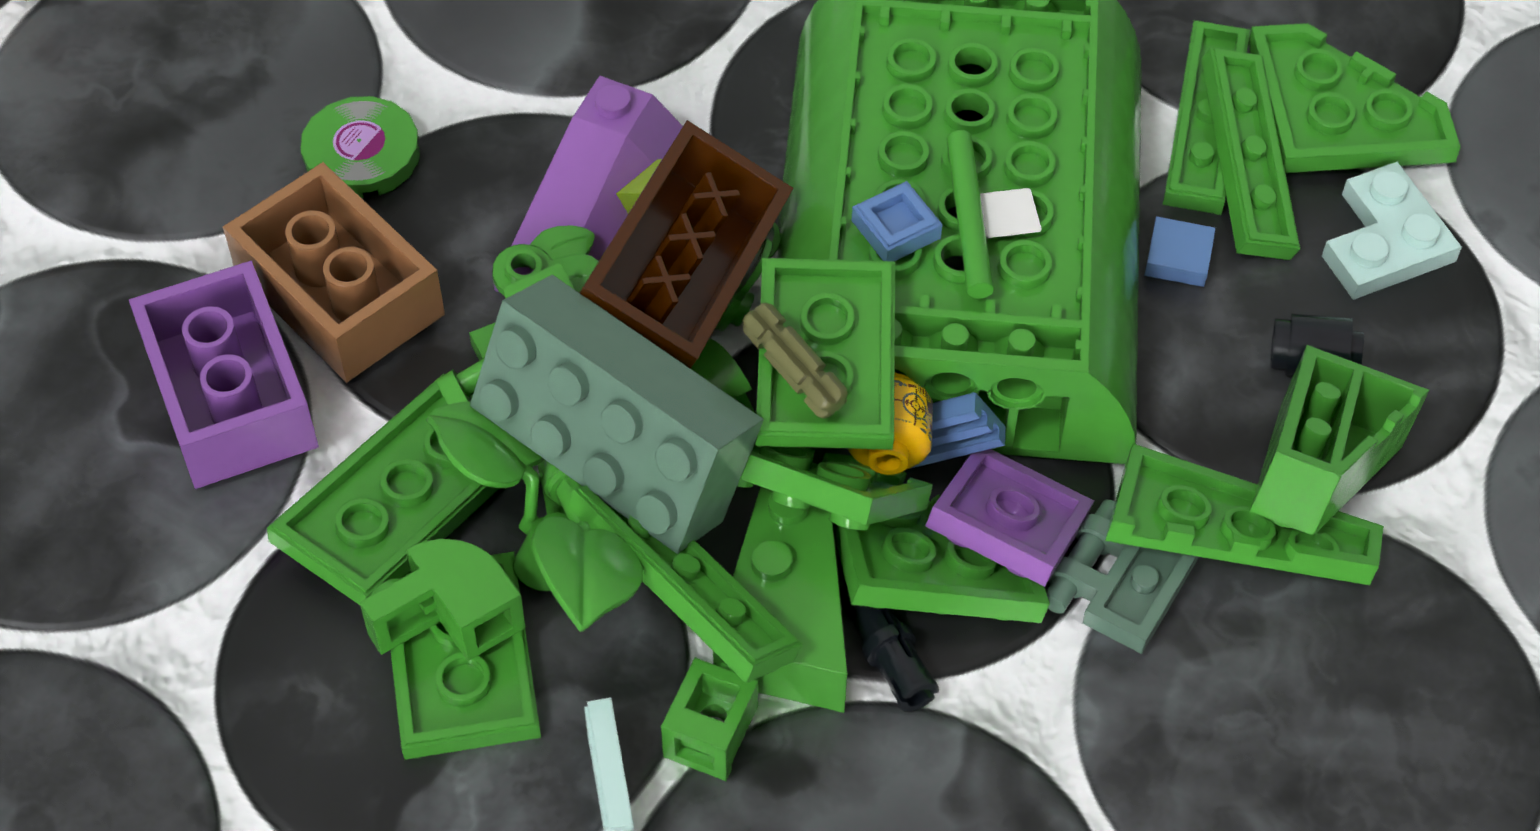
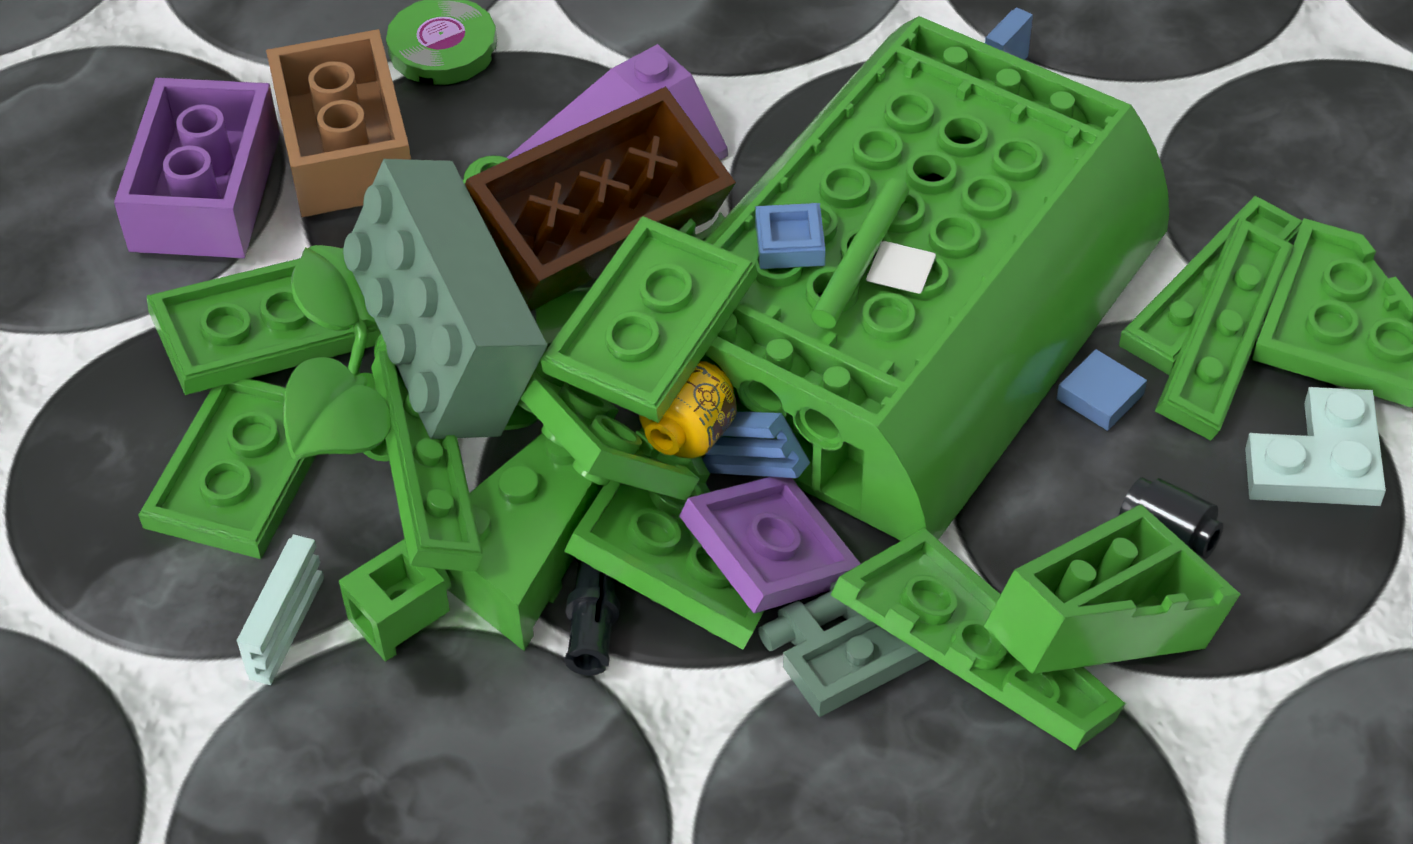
camera: 30 degrees right, 5 degrees down
bright green brick [359,539,526,661] -> none
olive axle [743,302,848,419] -> none

